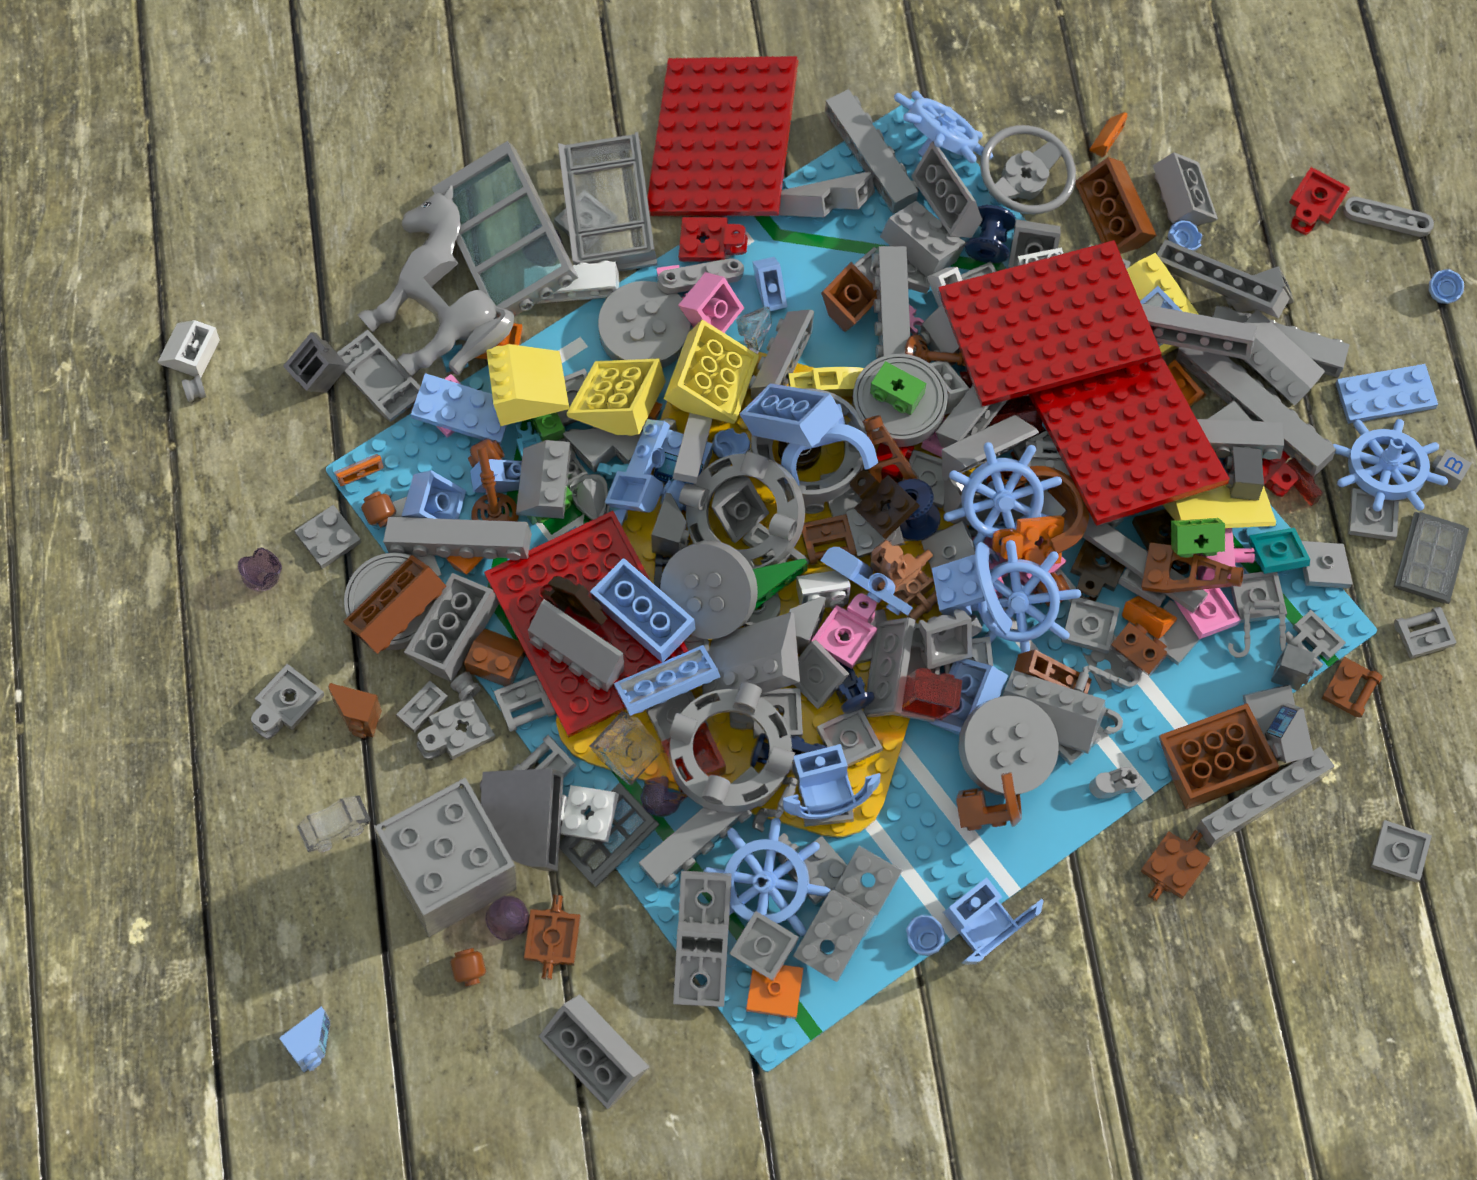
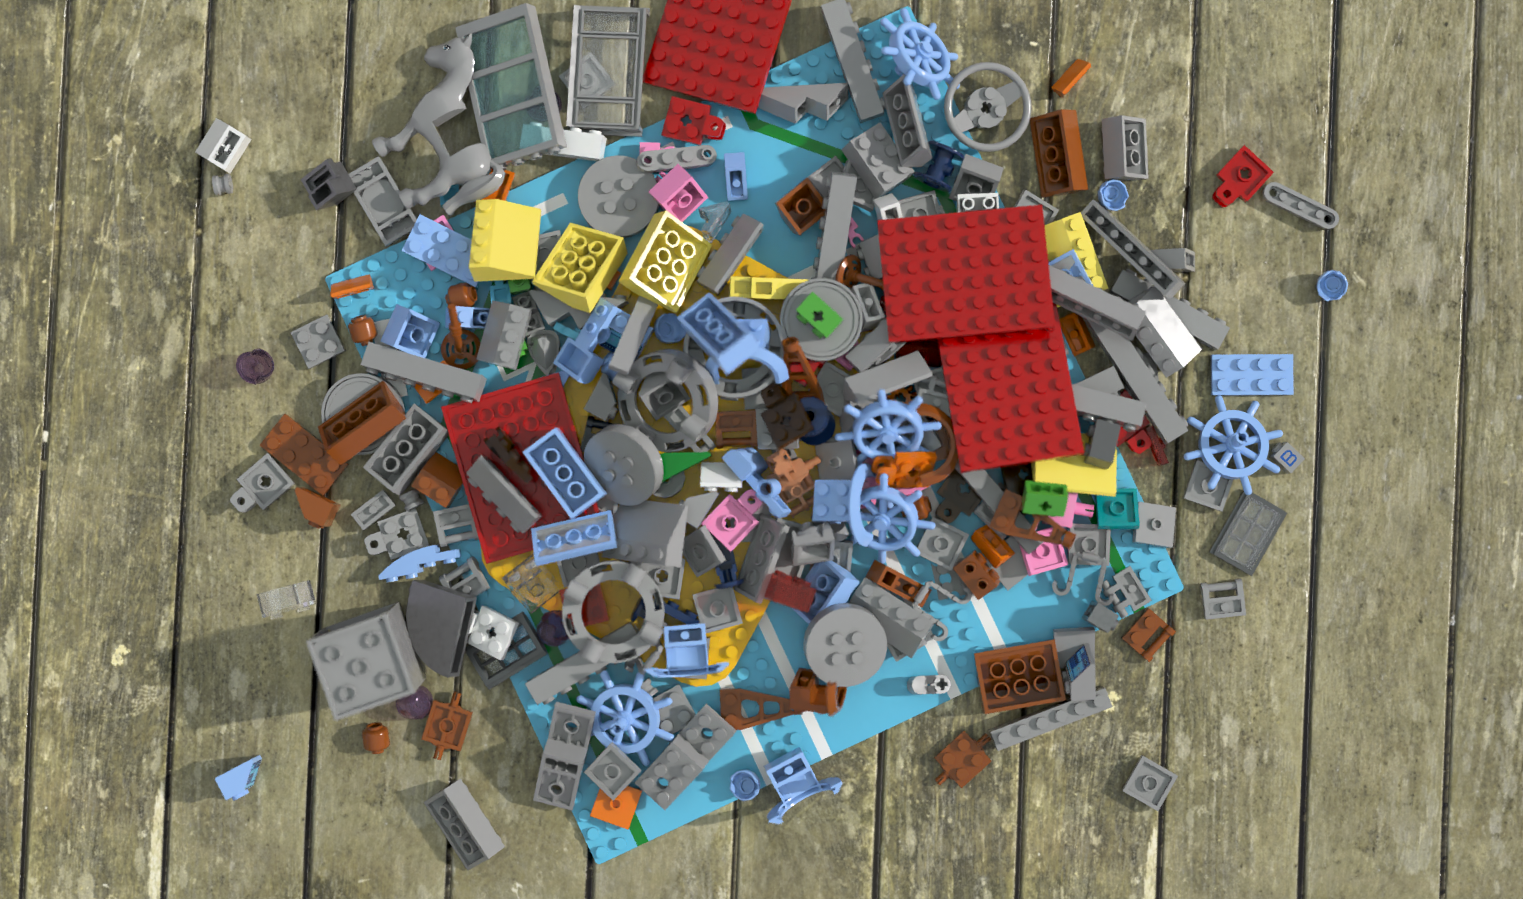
camera: 10 degrees right, 20 degrees up
none -> dark orange plate [260,414,349,496]
none -> light blue slope [379,544,461,583]
none -> dark orange plate [720,688,803,730]

